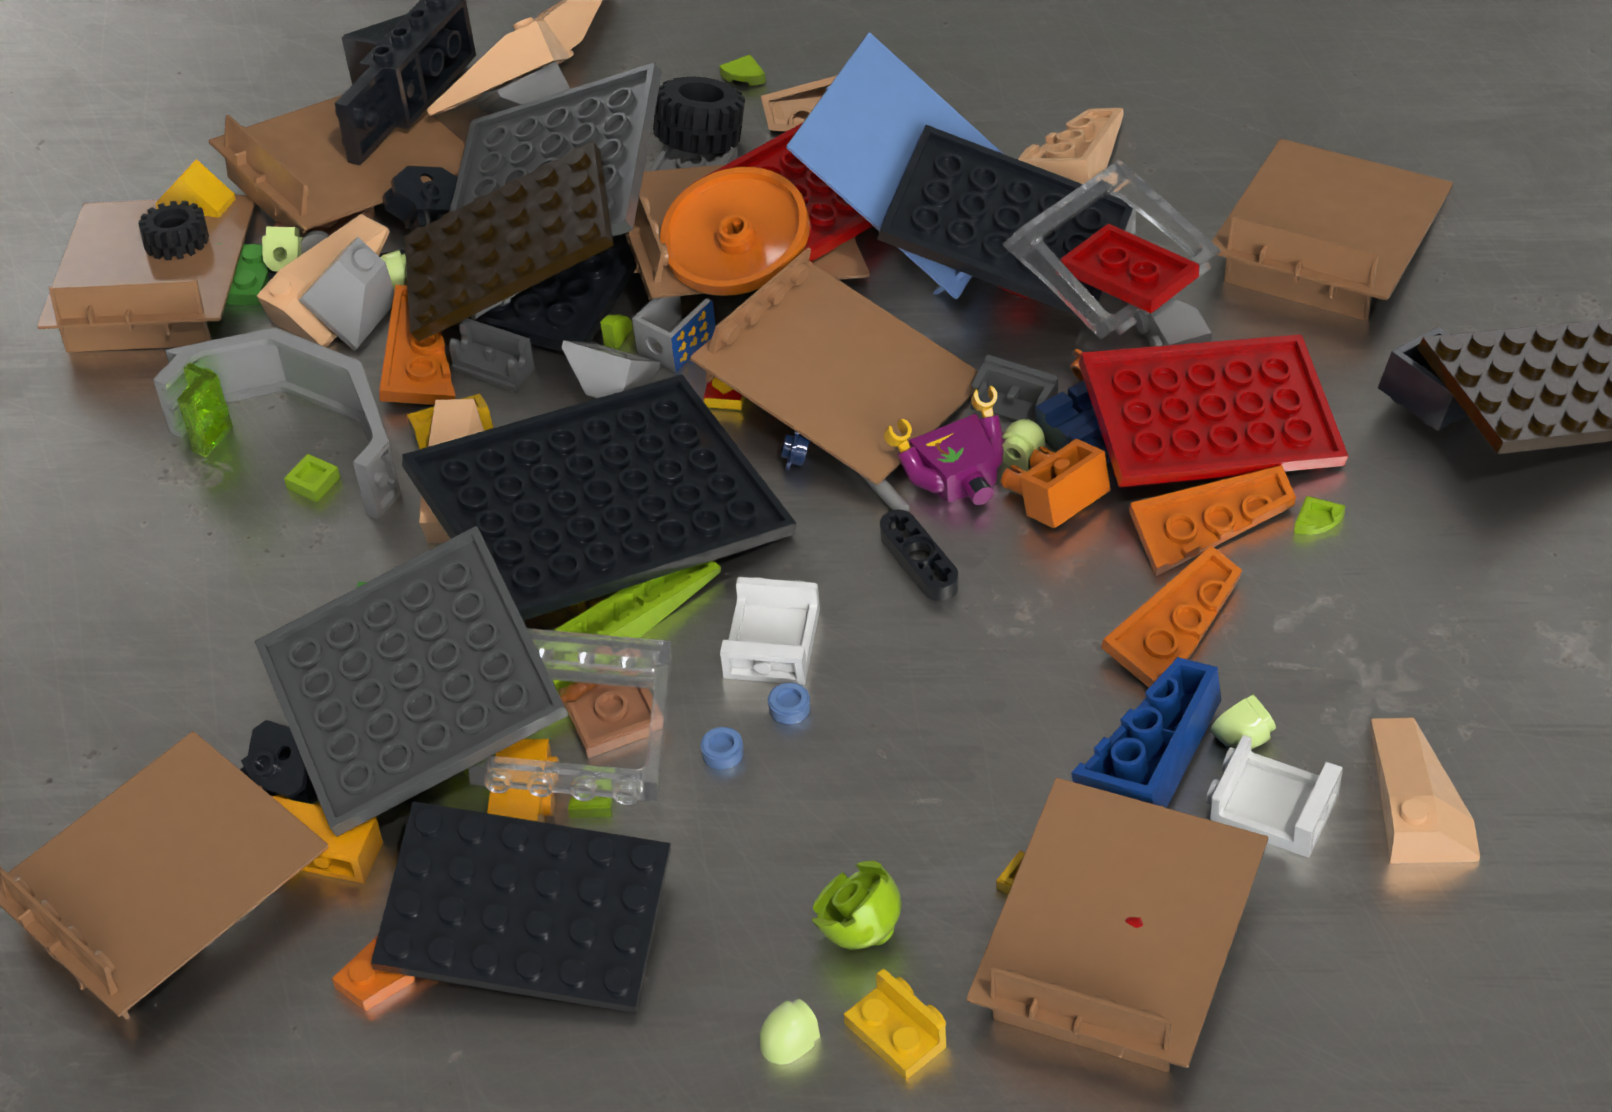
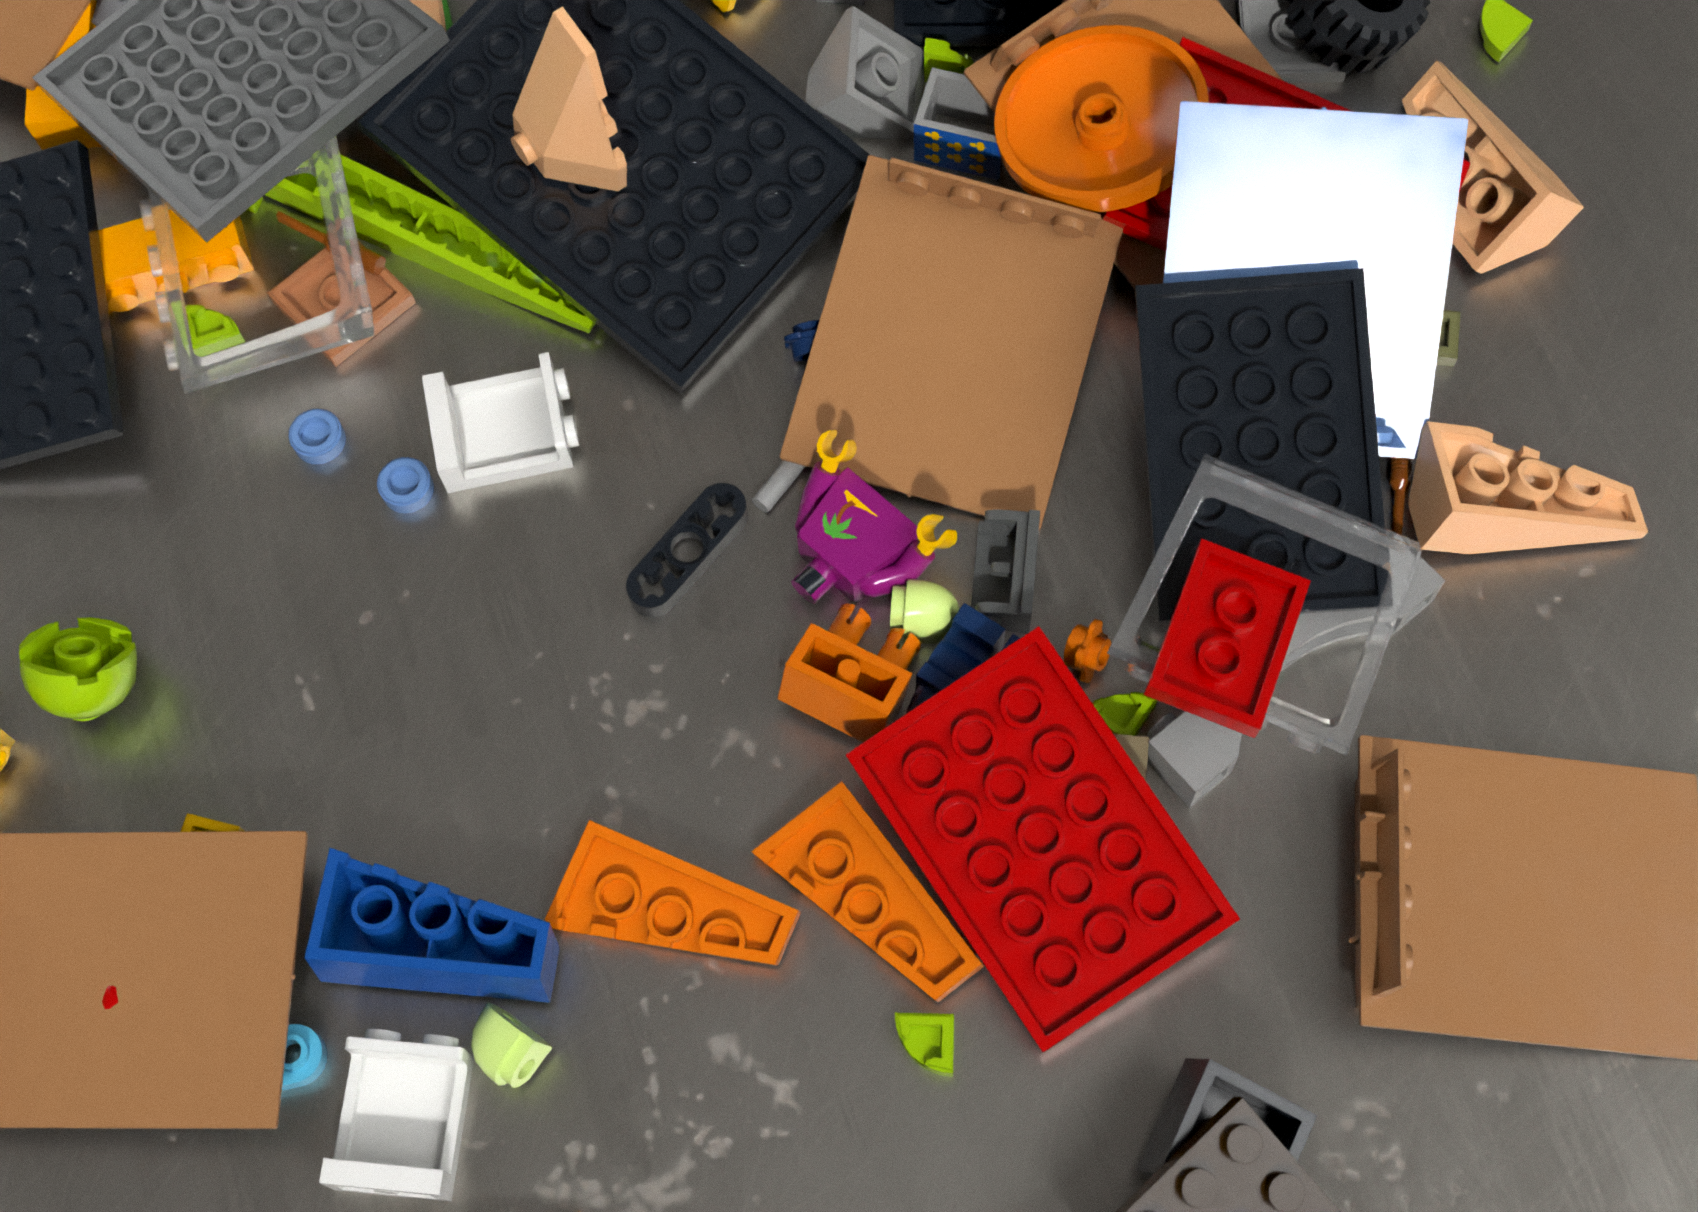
camera: 70 degrees right, 20 degrees up
none -> light nougat wedge [511,6,627,191]

